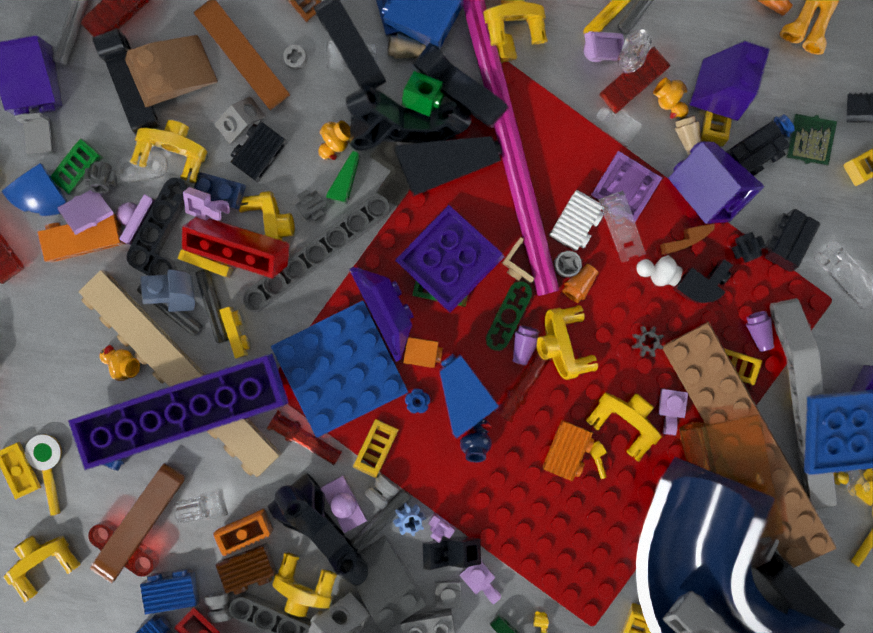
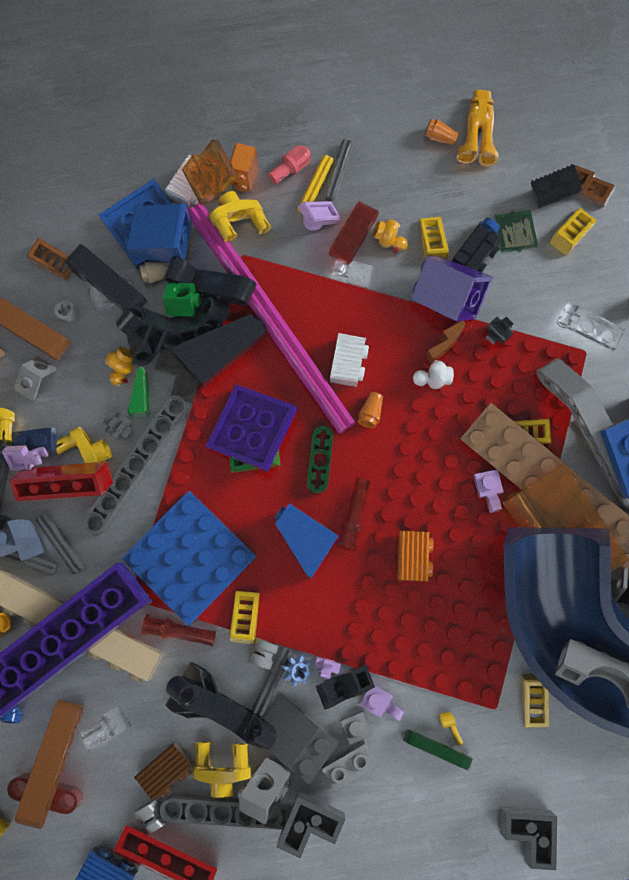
camera: 20 degrees left, 10 degrees down
blue brick [140,569,200,615] -> none
yellow plate [178,249,233,278] -> none
orange brick [213,509,274,556] -> none
yellow plate [219,307,250,359] -> none
black brick [230,121,288,182] -> none
lavender tile [321,475,367,533] -> none
dark purple wedge [349,267,414,362] -> none
orange brick [404,337,442,368] -> none
blue plate [405,388,430,414] -> none
dark blue animal [460,419,492,463] -> none
yellow slope [497,33,517,63] -> none
tan bracket [502,237,534,283] -> none
medium lavender cone [513,325,539,365] -> none
yellow connector [537,305,598,380] -> none
light grey wheel [554,251,582,277] -> none
yellow connector [586,392,662,461] -> none
medium lavender plate [590,151,662,222] -> none
yellow hand [590,441,607,479] -> none
clear plate [598,190,646,263] -> none
clear plate [617,29,652,73] -> none
dark grey gear [632,326,664,357] -> none
black brick [673,259,733,303] -> none
tan cone [674,115,701,155] -> none
dark purple slope [689,41,770,121] -> none
medium lavender cone [746,311,774,351] -> none
black brick [765,209,820,272] -> none

